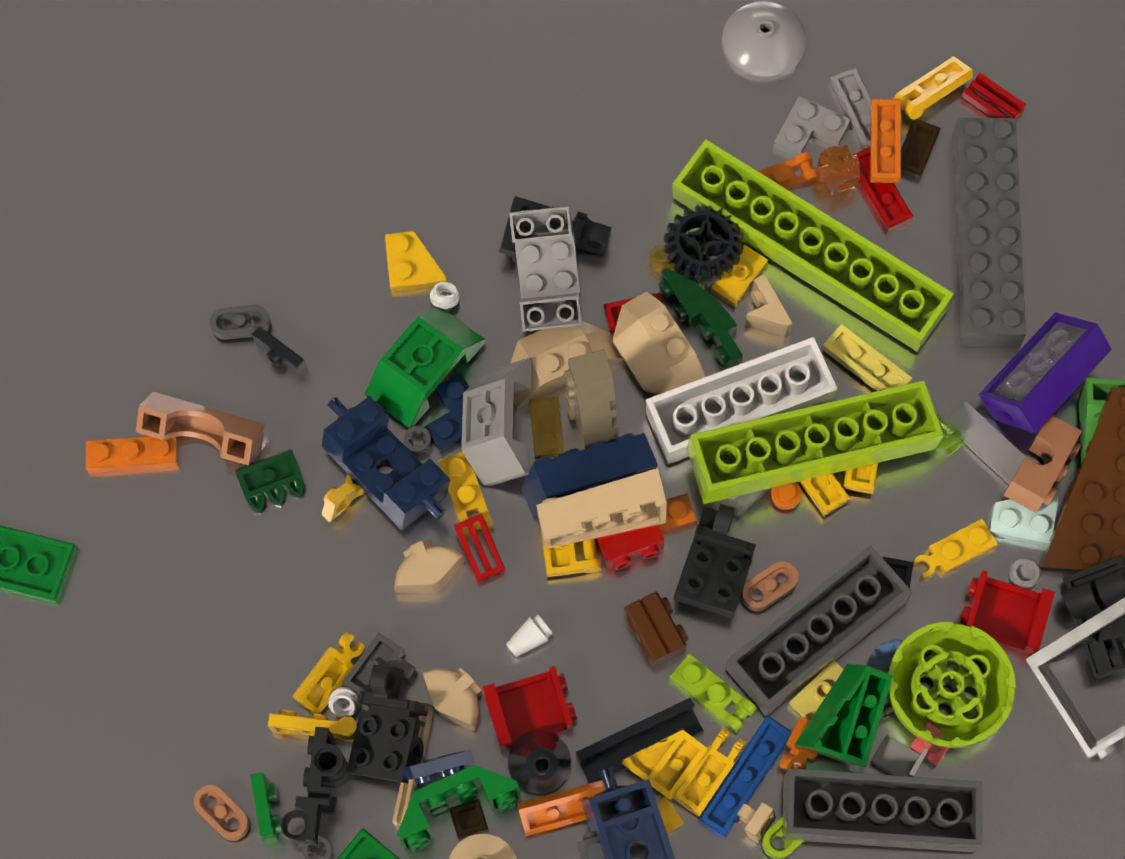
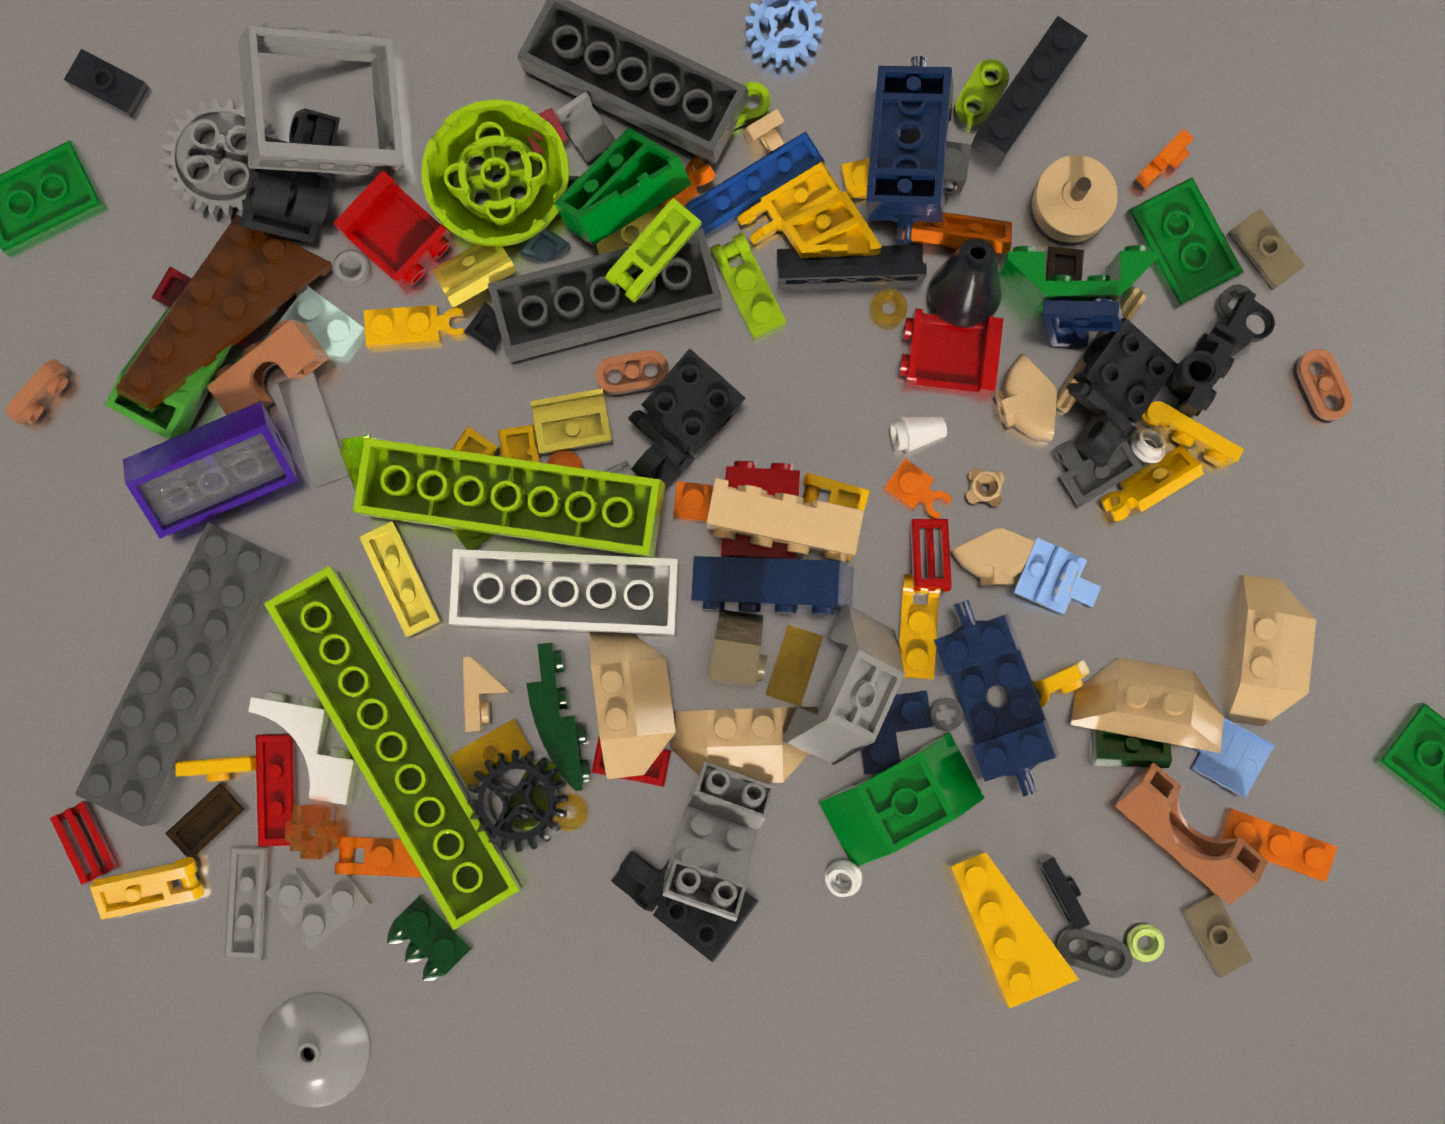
camera: 160 degrees left, 15 degrees up
green plate [250,772,282,845] -> none
yellow wing [385,231,447,292] -> none
reddish brown brick [624,591,689,668] -> none
orange plate [870,99,901,183] -> none
none -> yellow plate [175,755,256,782]
none -> white arch [248,691,359,805]
none -> dark green plate [387,894,473,981]
none -> light yellow plate [432,244,517,308]
none -> light yellow plate [530,388,612,455]
none -> lime plate [605,198,701,302]
none -> clear yellow plate [870,289,907,326]
none -> orange plate [883,458,952,519]
none -> yellow wedge [946,850,1079,1009]
none -> tan plate [966,468,1005,507]
none -> light blue piece [1010,537,1101,614]
none -> tan wedge [1071,657,1224,753]
none -> yellowish green plate [1126,924,1164,962]
none -> dark tan plate [1182,893,1253,978]
none -> light blue piece [1192,718,1275,798]
none -> tan wedge [1226,575,1316,726]

